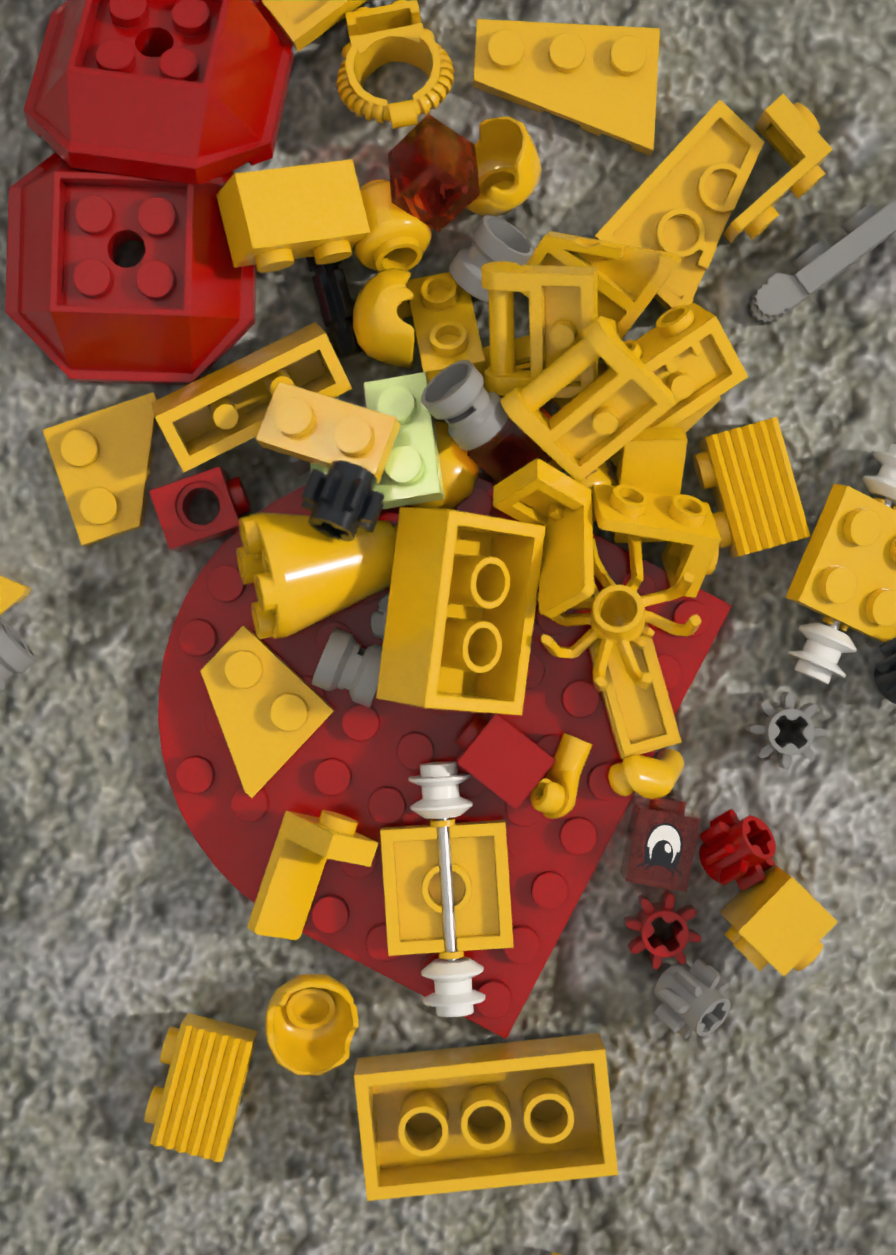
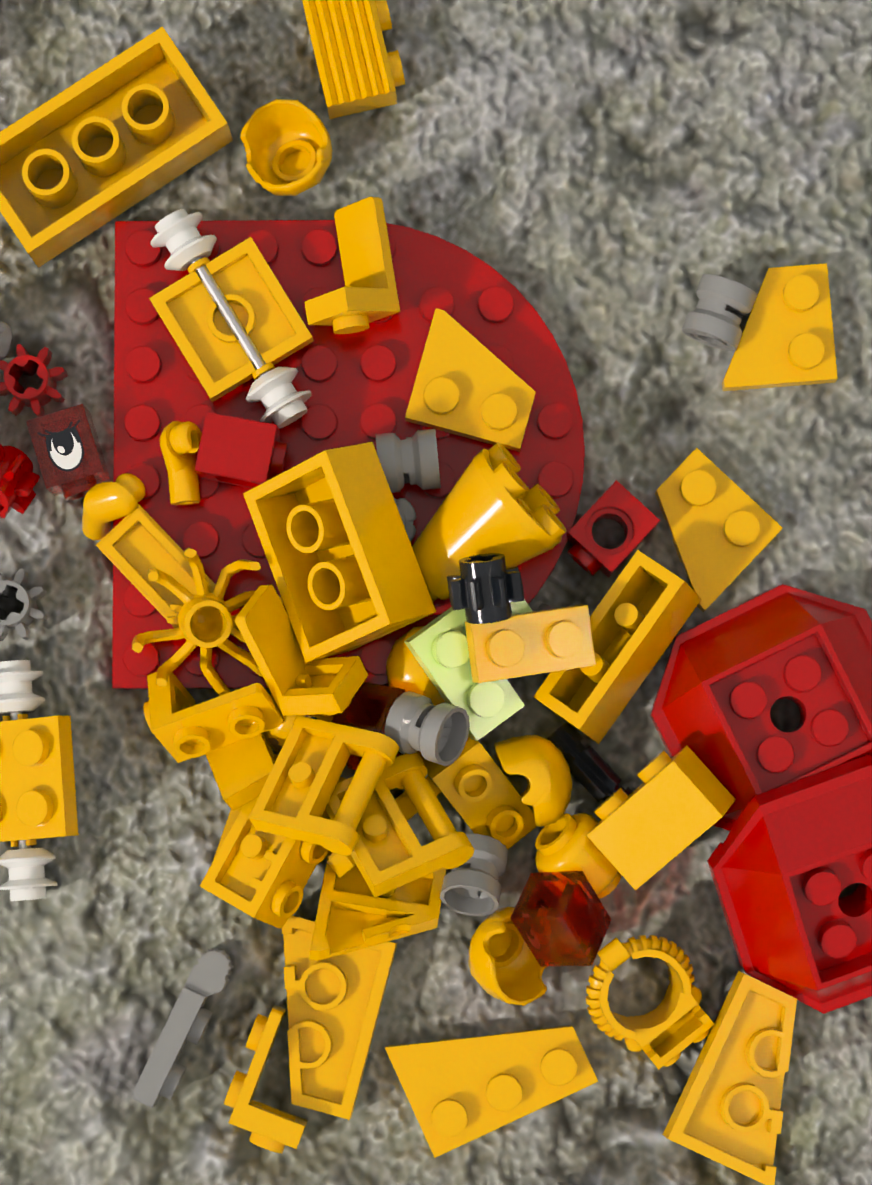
camera: 155 degrees right, 5 degrees down
yellow brick [693,417,811,558] -> none

